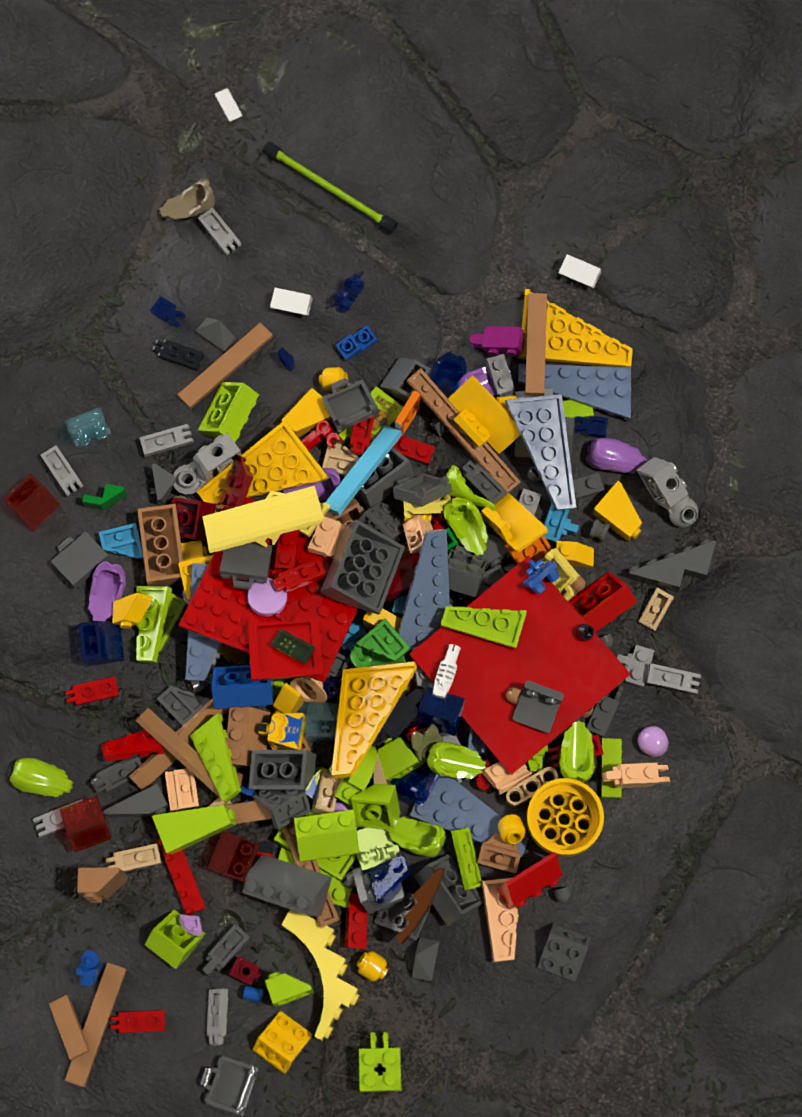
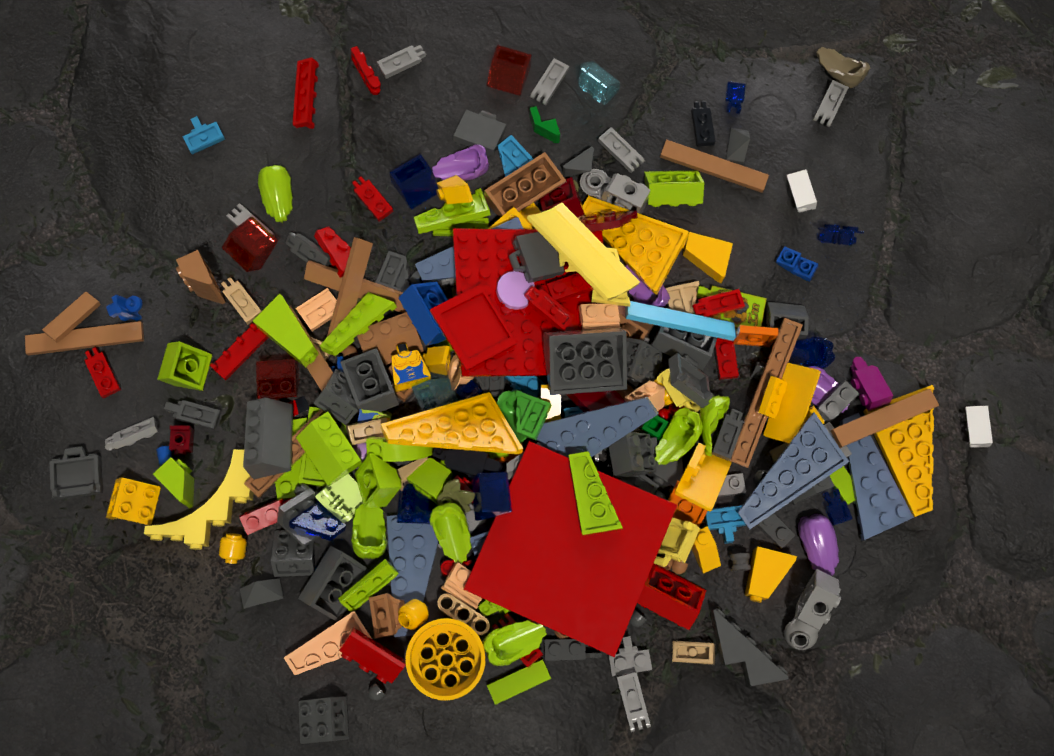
camera: 55 degrees right, 0 degrees up
dark grey slope [104,784,170,817] -> none
lavender tile [178,915,202,936] -> none
white sticker [215,88,242,121] -> none
lime hose [262,141,398,234] -> none
clear green tile [271,629,316,665] -> none
clear blue tile [278,348,295,371] -> none
red bar [302,420,343,451] -> none
yellow head [319,367,348,392] -> none
dark grey piece [322,378,379,432] -> none
lime hinge [359,1032,402,1092] -> none
reddish brown slope [395,867,445,944] -> none
white hinge [433,644,461,699] -> none
medium nougat hinge [506,688,522,705] -> none
dark grey bracket [512,680,564,734] -> none
blue hips [522,559,560,594] -> none
black hinge [577,624,594,641] -> none
light nougat hinge [602,763,670,788] -> none
lavender hair [637,726,669,758] -> none

